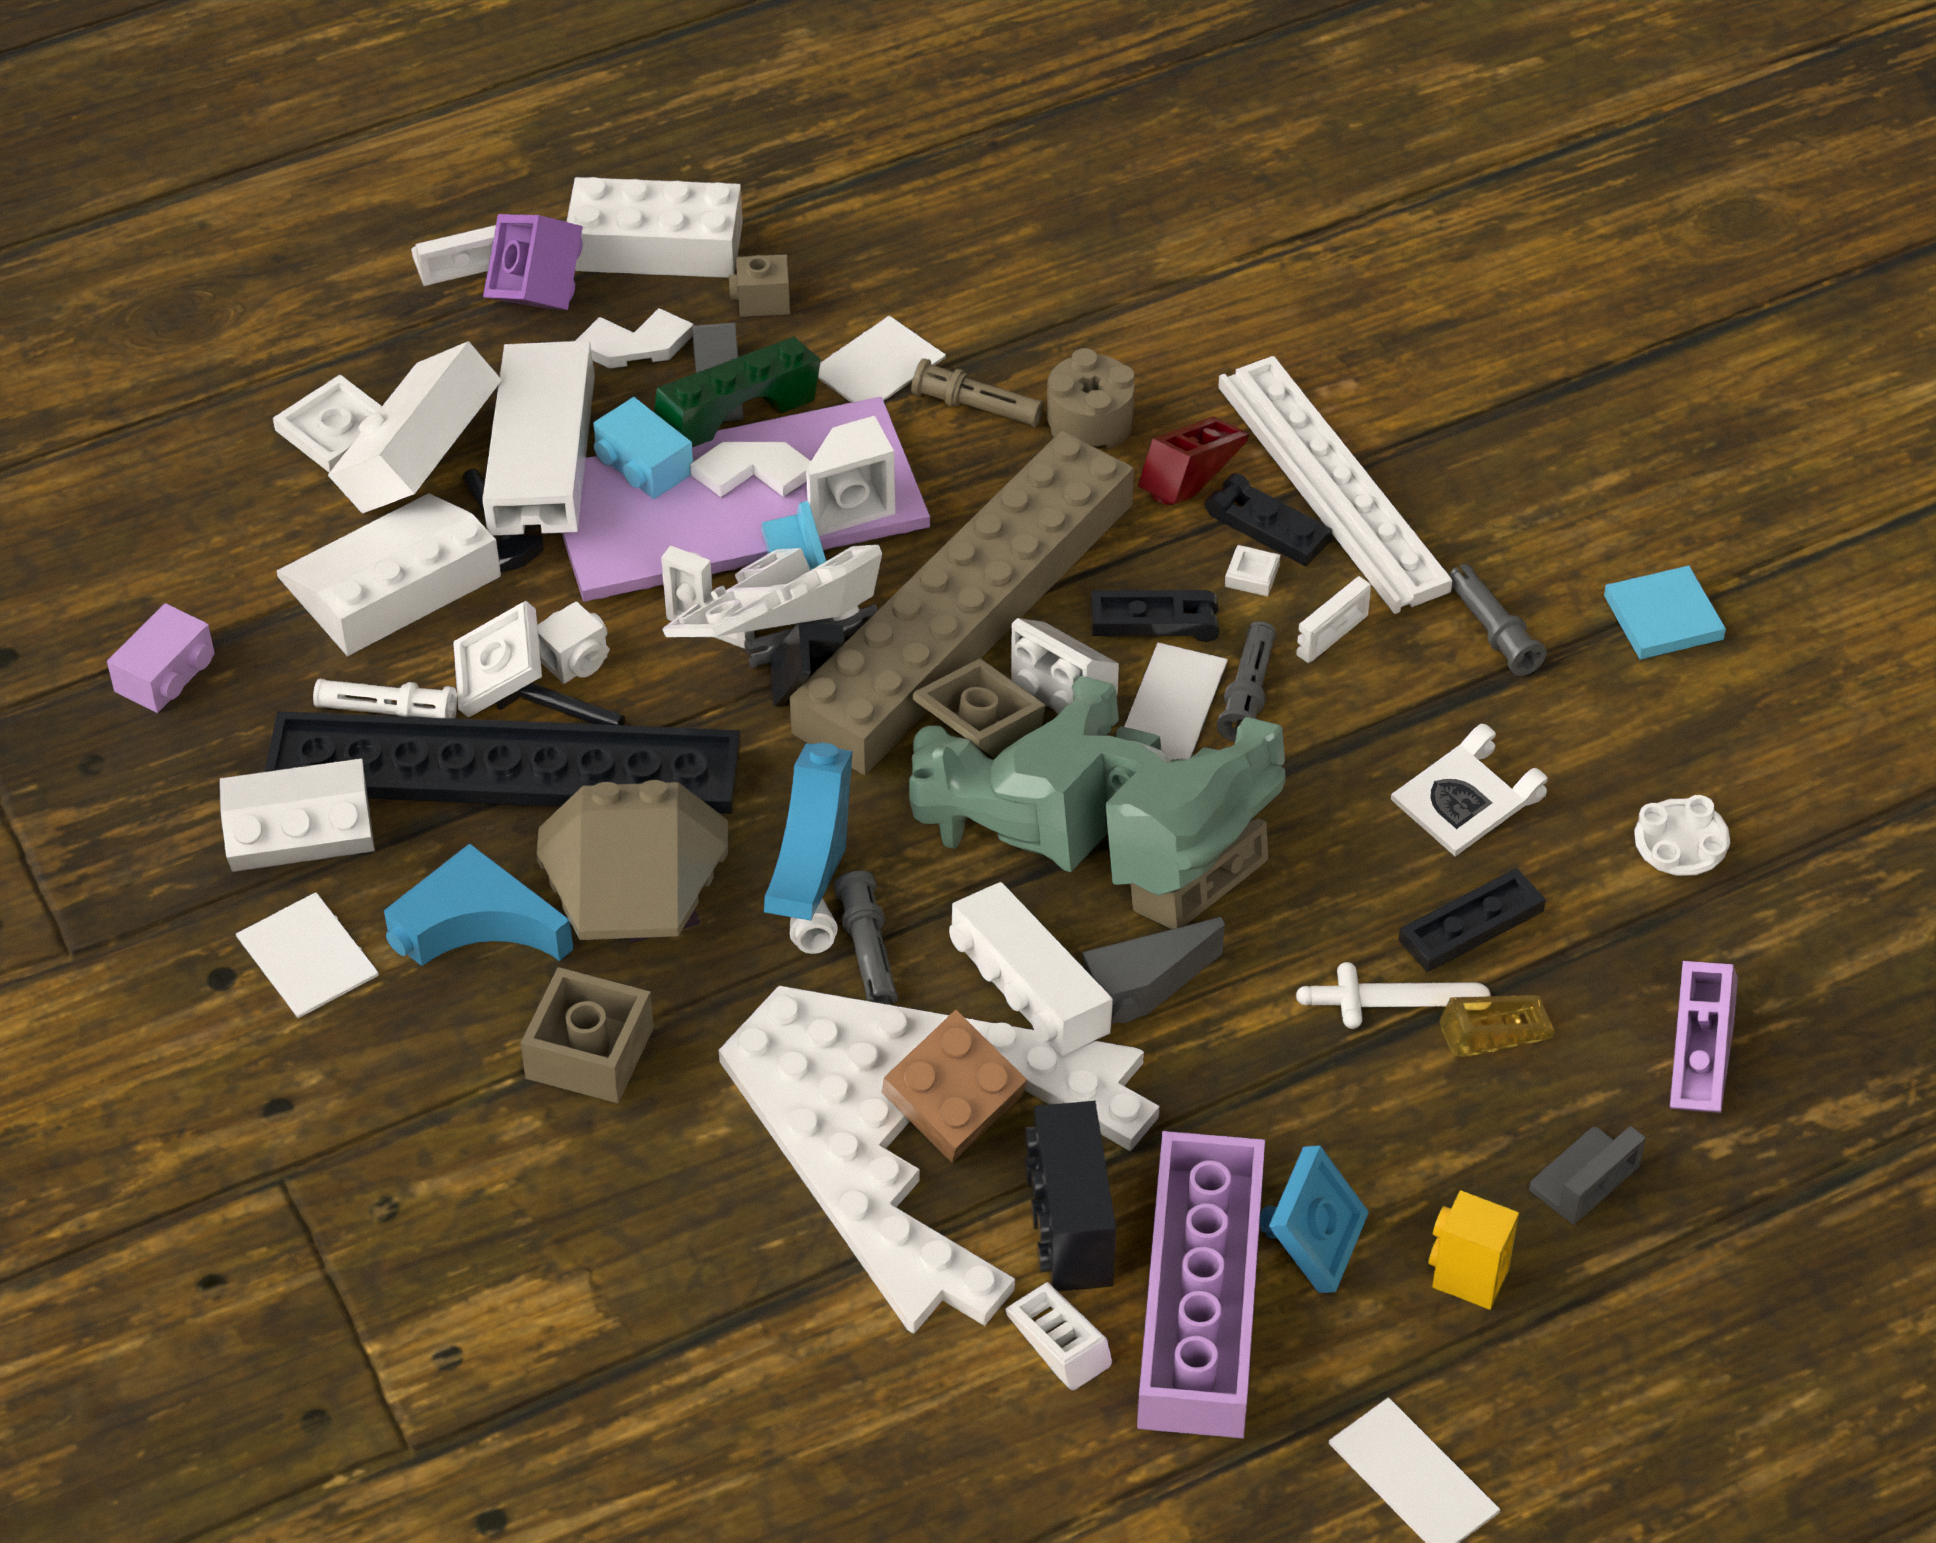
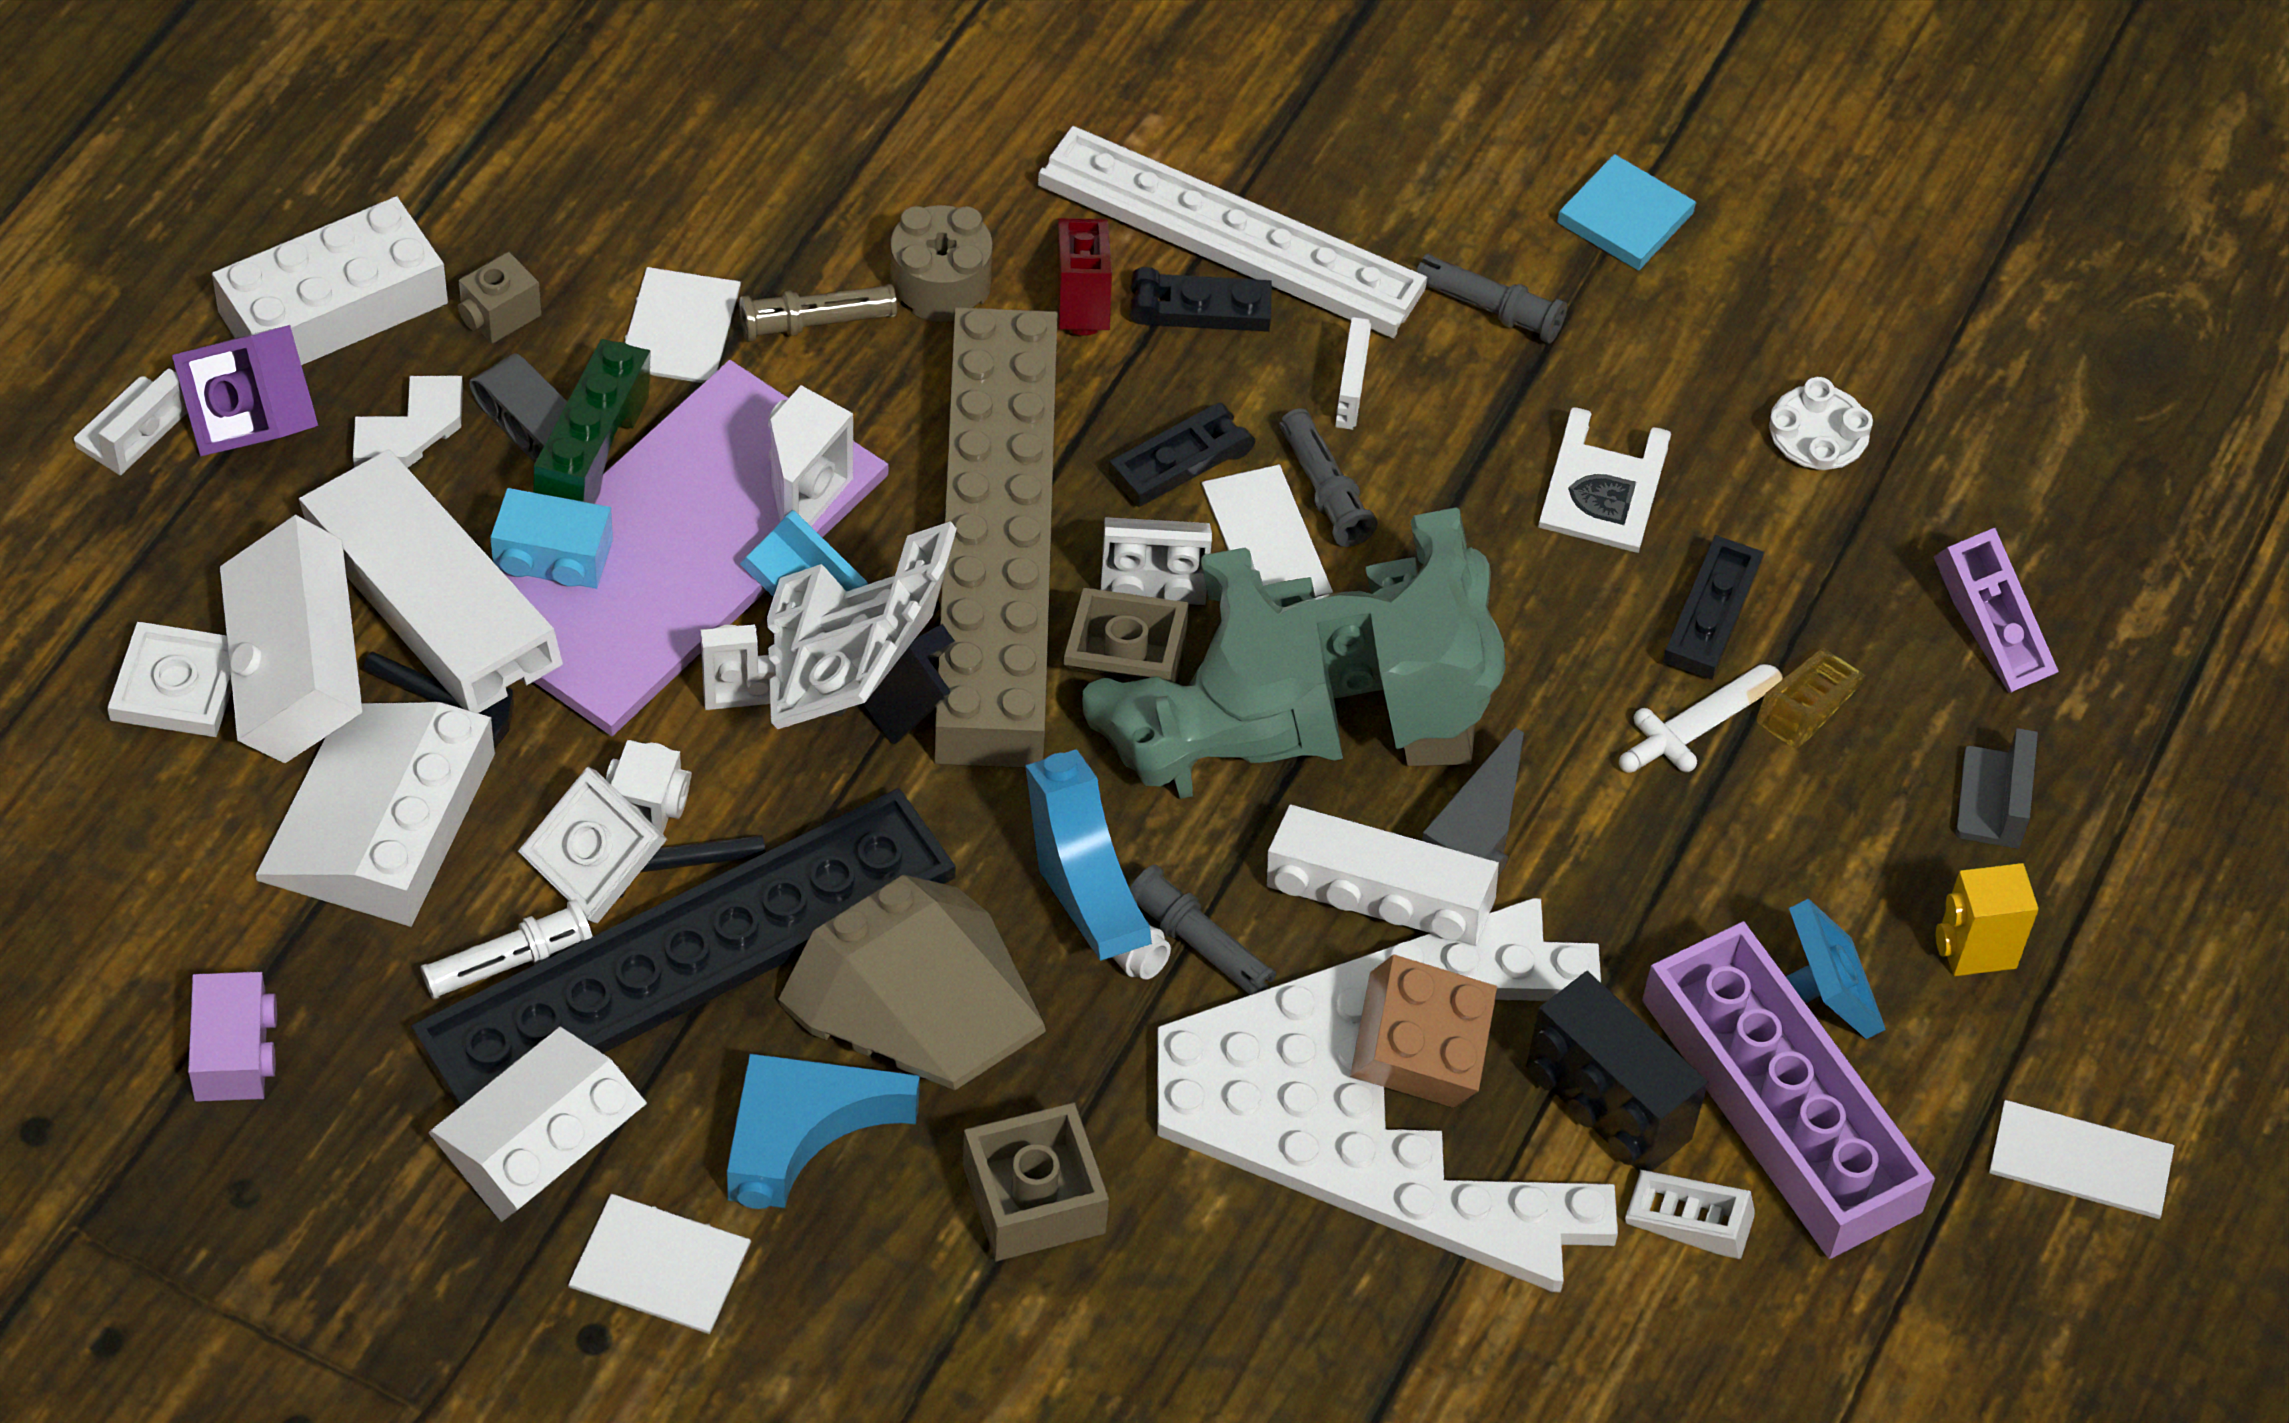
camera: 40 degrees left, 5 degrees up
white tile [690,442,811,497] -> none
white tile [1225,545,1280,597] -> none

